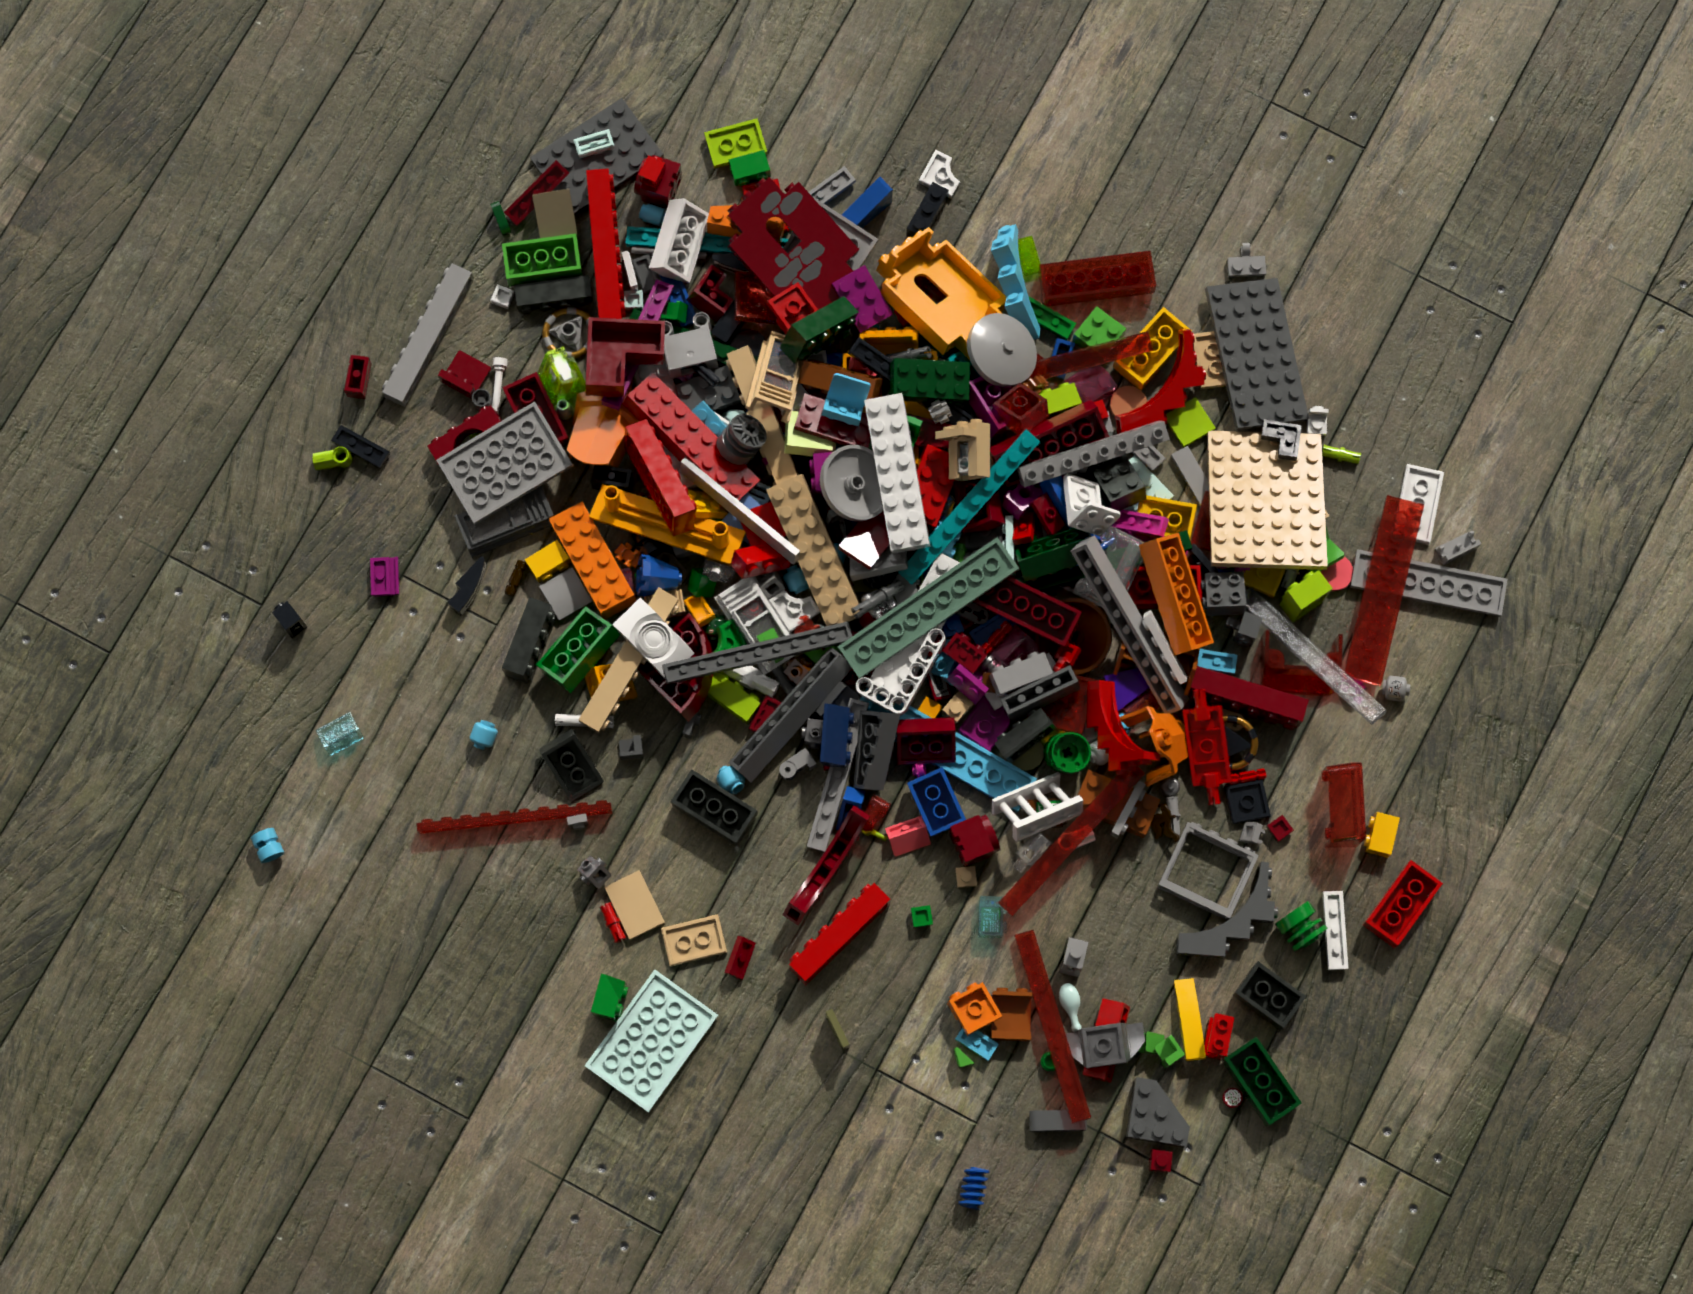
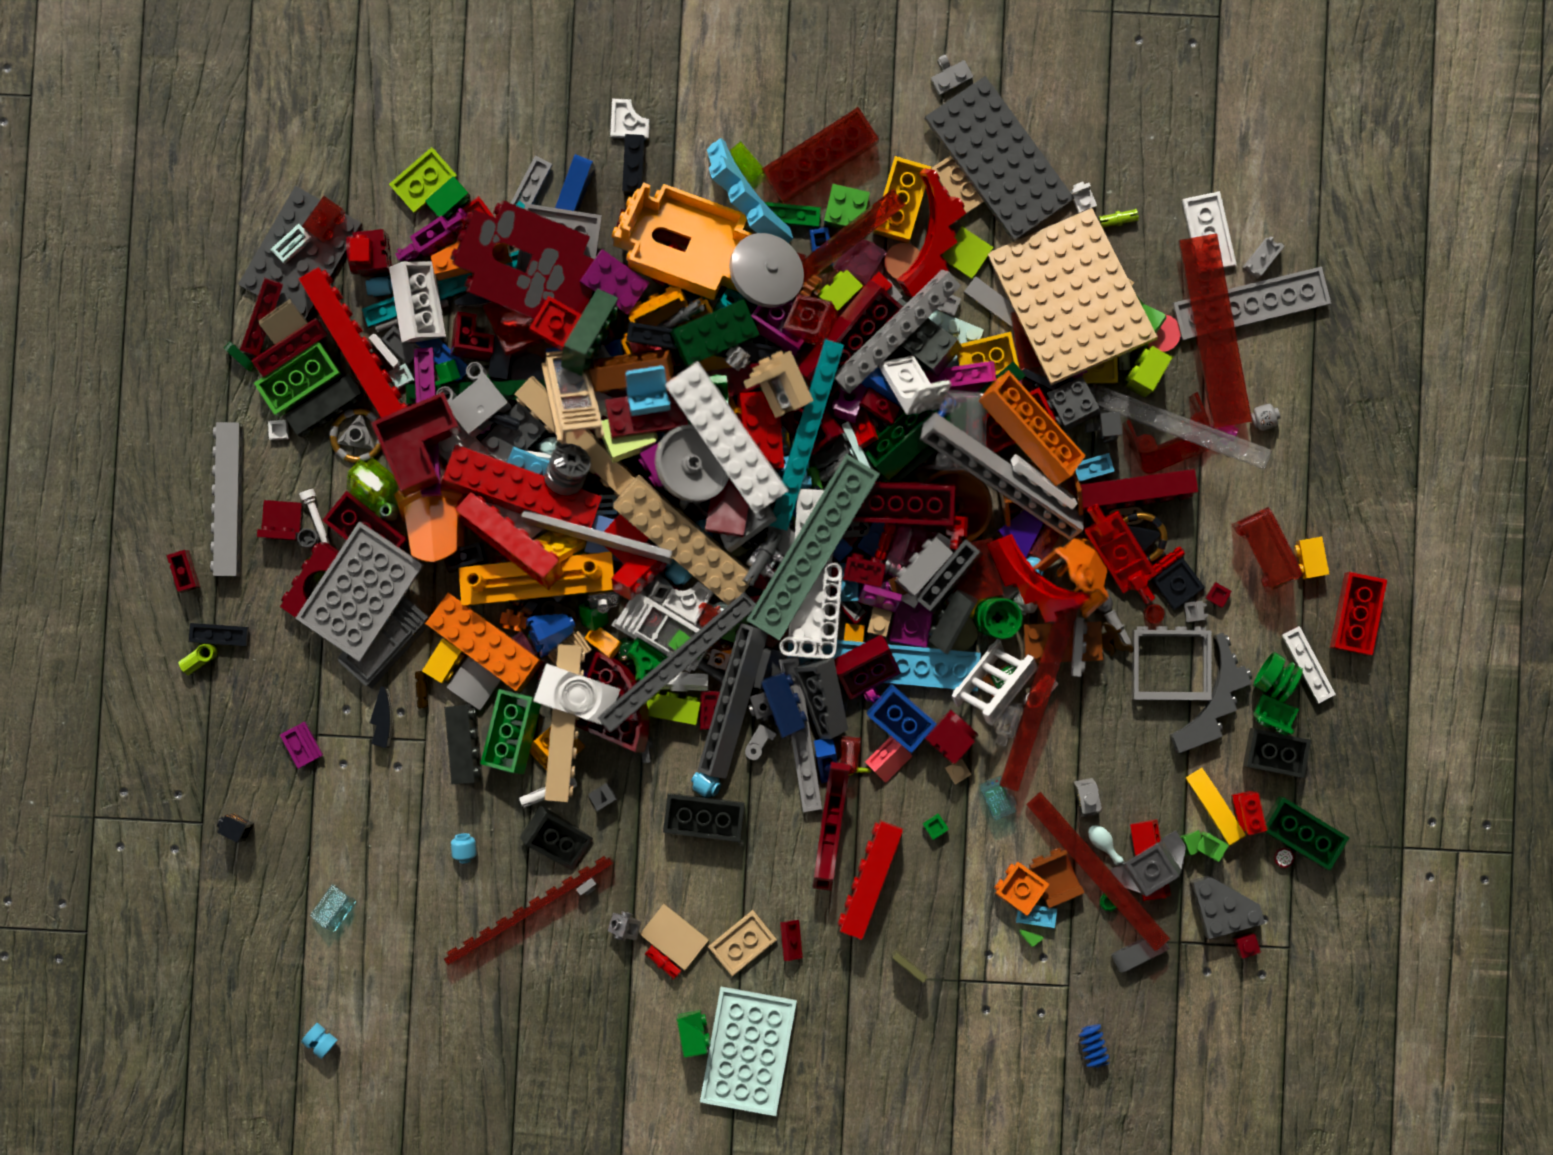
camera: 20 degrees left, 10 degrees up
plate [1261,419,1302,461] -> none
none -> dark red plate [252,318,327,377]
none -> clear red brick [302,196,346,243]
none -> magenta bracket [395,208,466,262]
none -> clear red wheel [1143,604,1165,623]
none -> green bracket [1253,693,1299,736]

